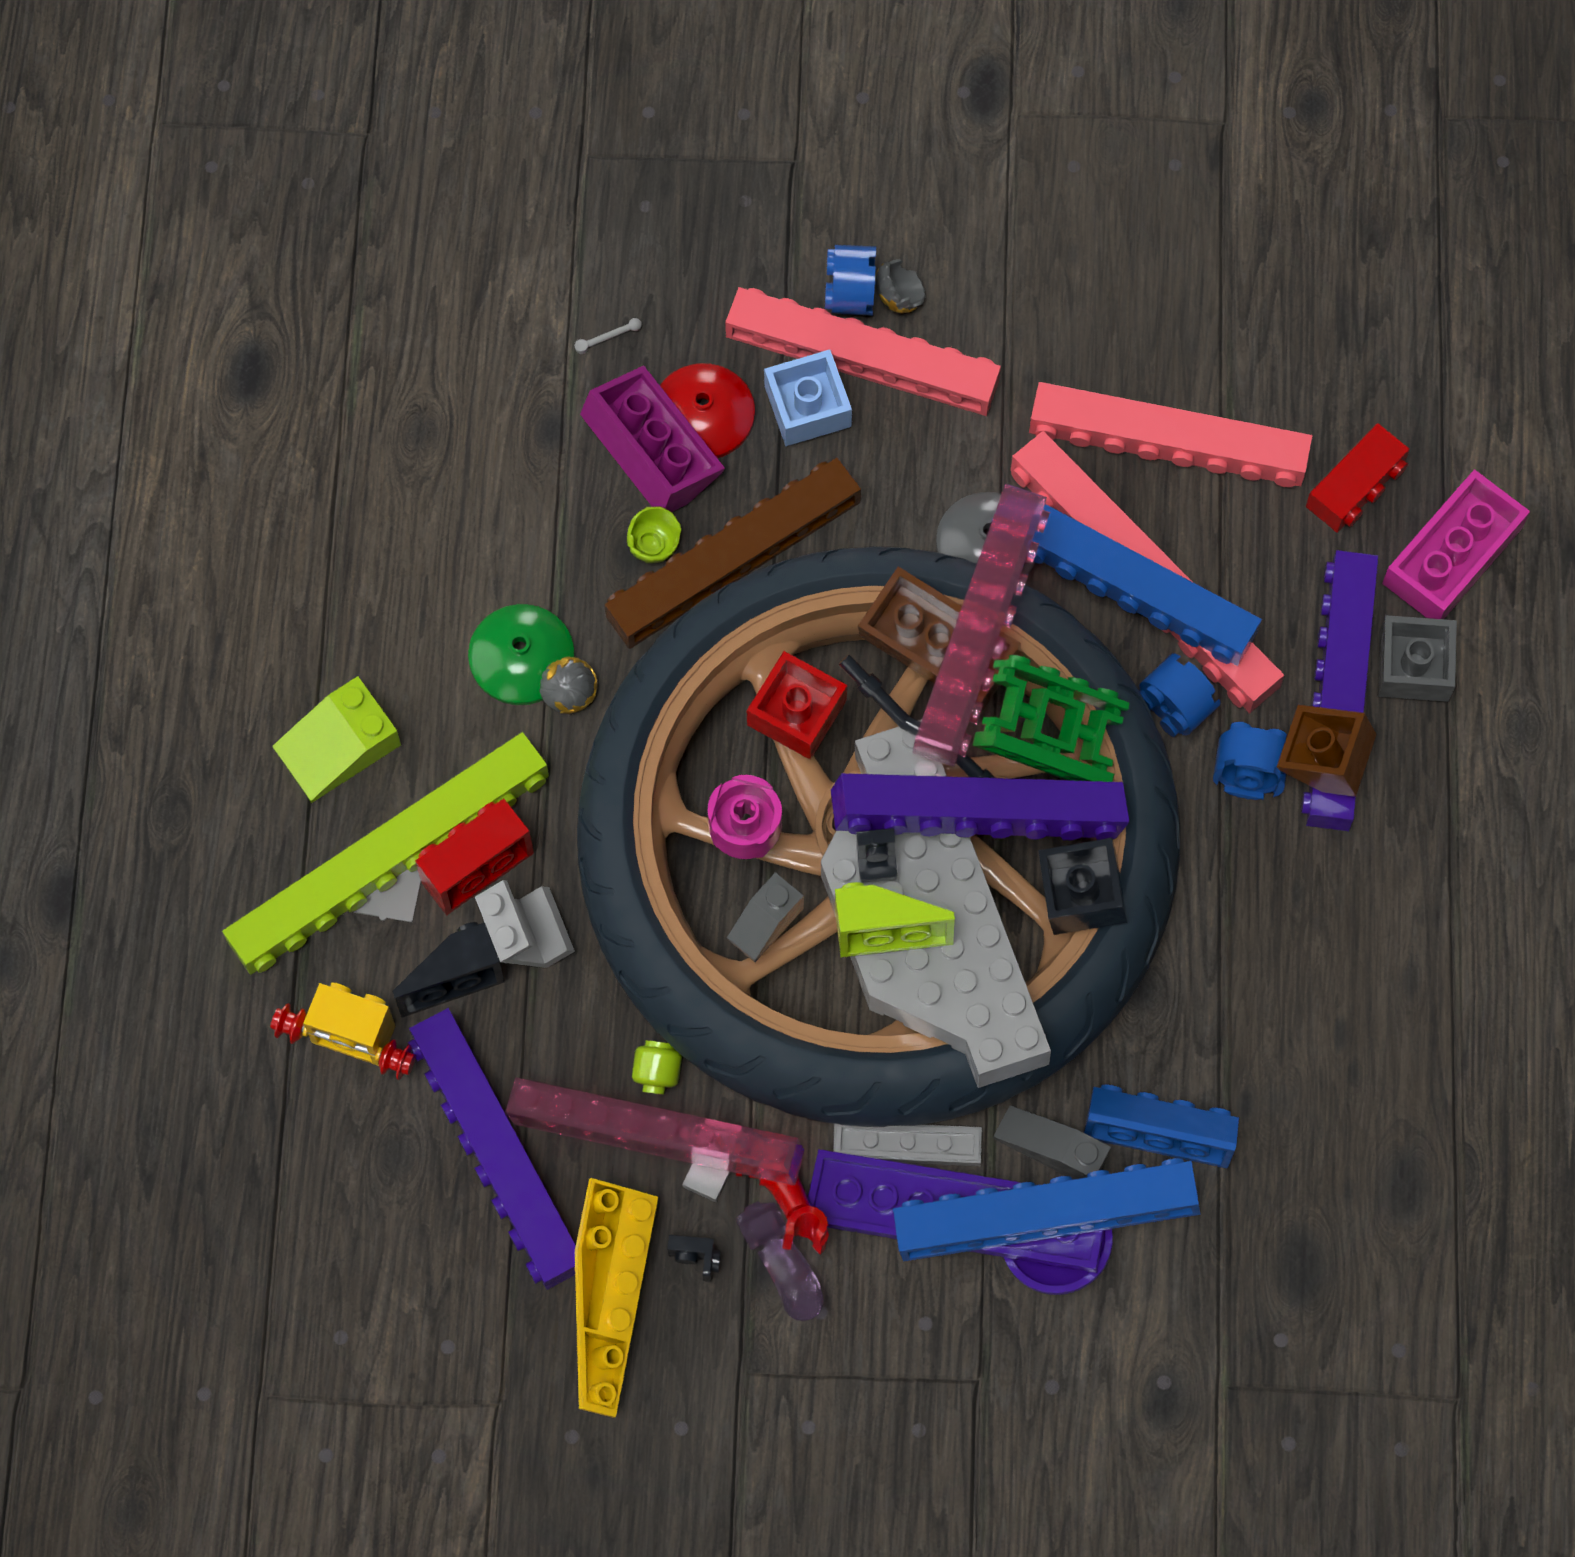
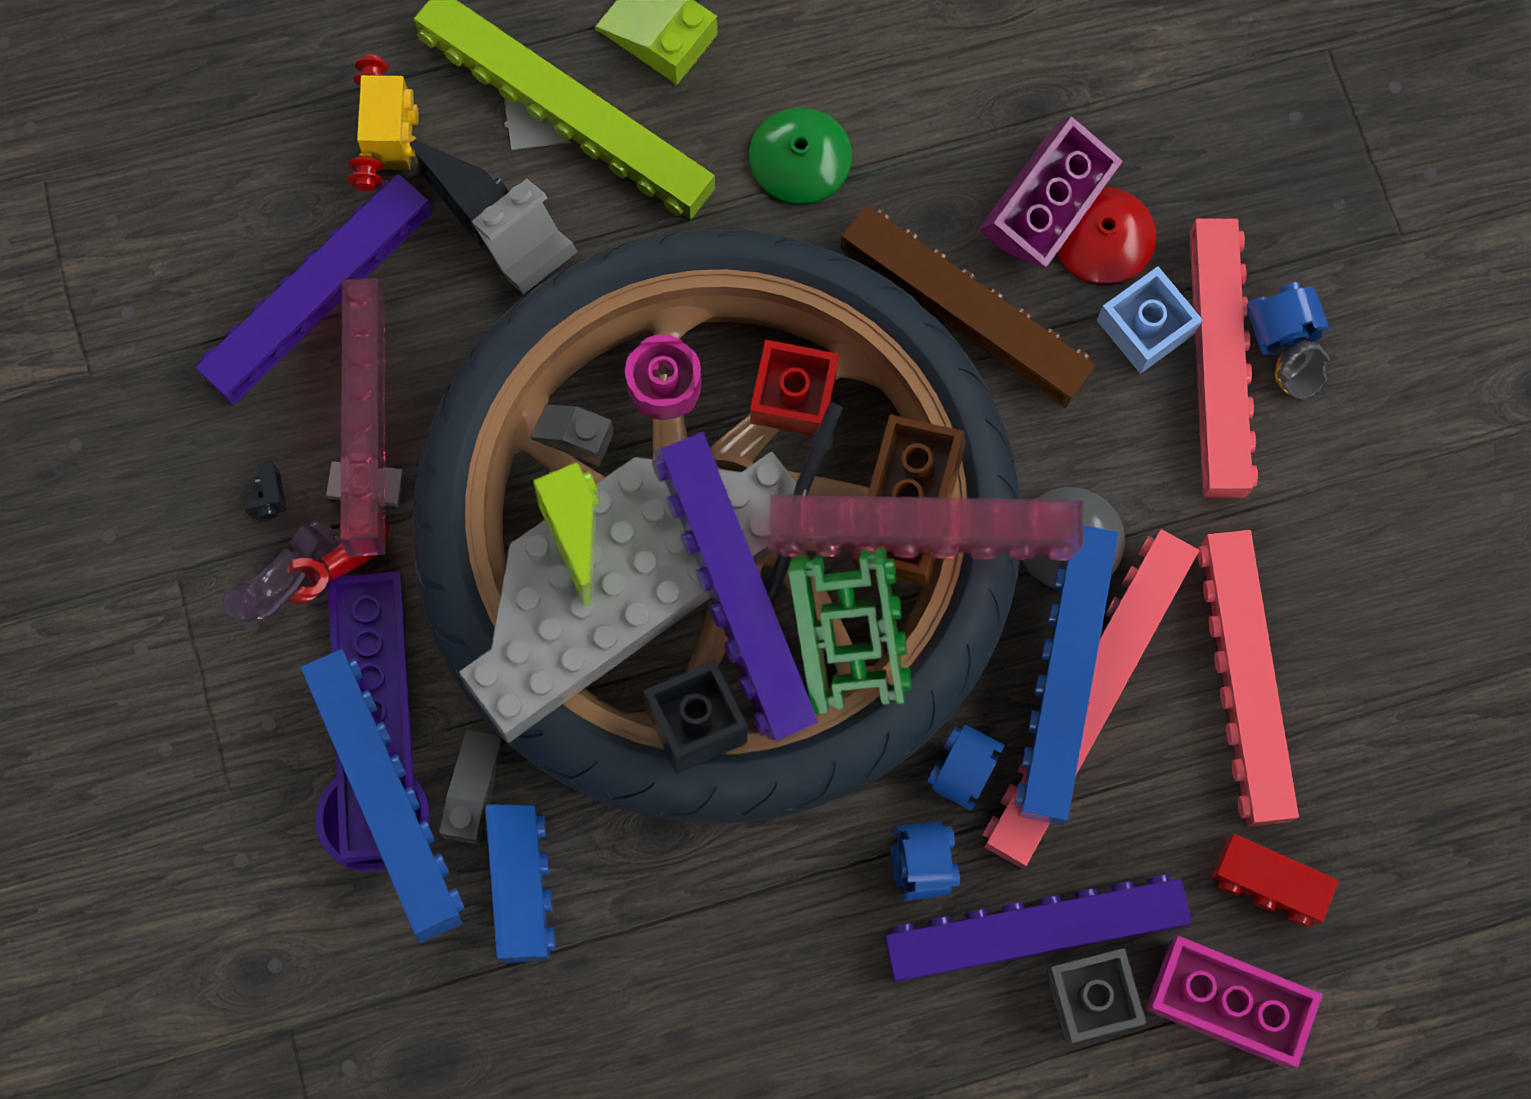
camera: 70 degrees right, 5 degrees up
red brick [415,798,534,916] -> none
dark grey hair [539,657,597,714] -> none
light grey hinge [574,318,642,354] -> none
yellow wedge [575,1178,658,1418] -> none
lime hair [627,506,681,563] -> none
lime head [632,1040,682,1094] -> none
light grey tile [833,1124,982,1166] -> none
black bracket [856,828,897,883] -> none
reddish brown slope [1277,705,1377,797] -> none

